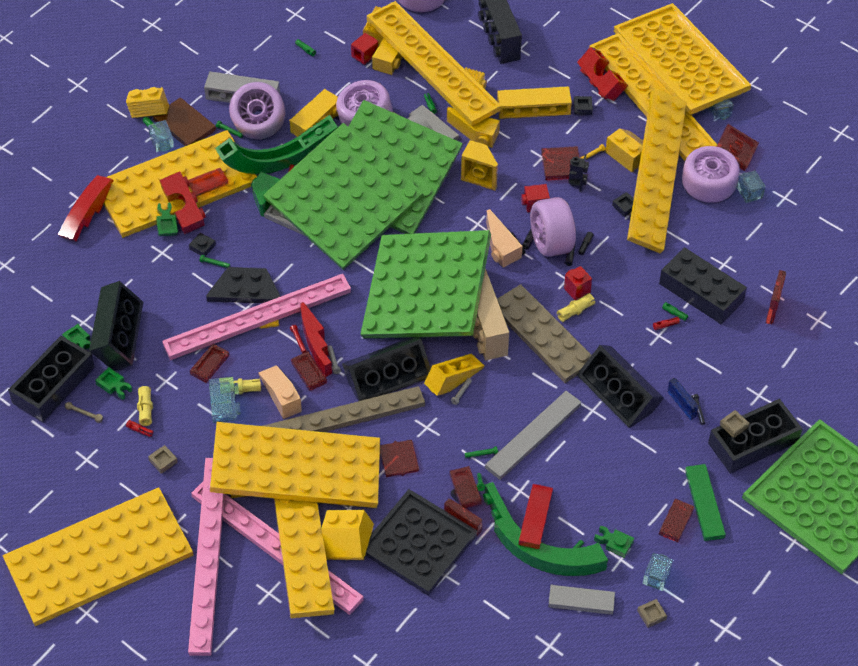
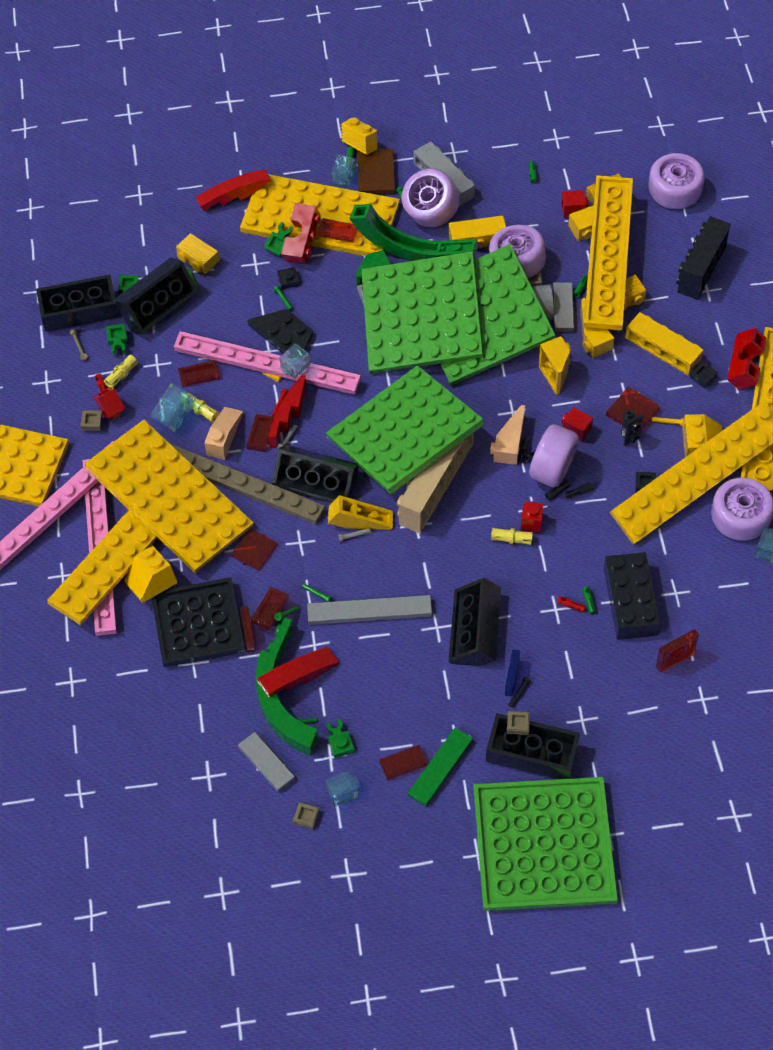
camera: 45 degrees right, 5 degrees up
dark tan plate [497,284,591,383] -> none
none -> red brick [93,387,125,419]
none -> yellow brick [176,233,220,274]
none -> clear light blue brick [279,343,311,379]

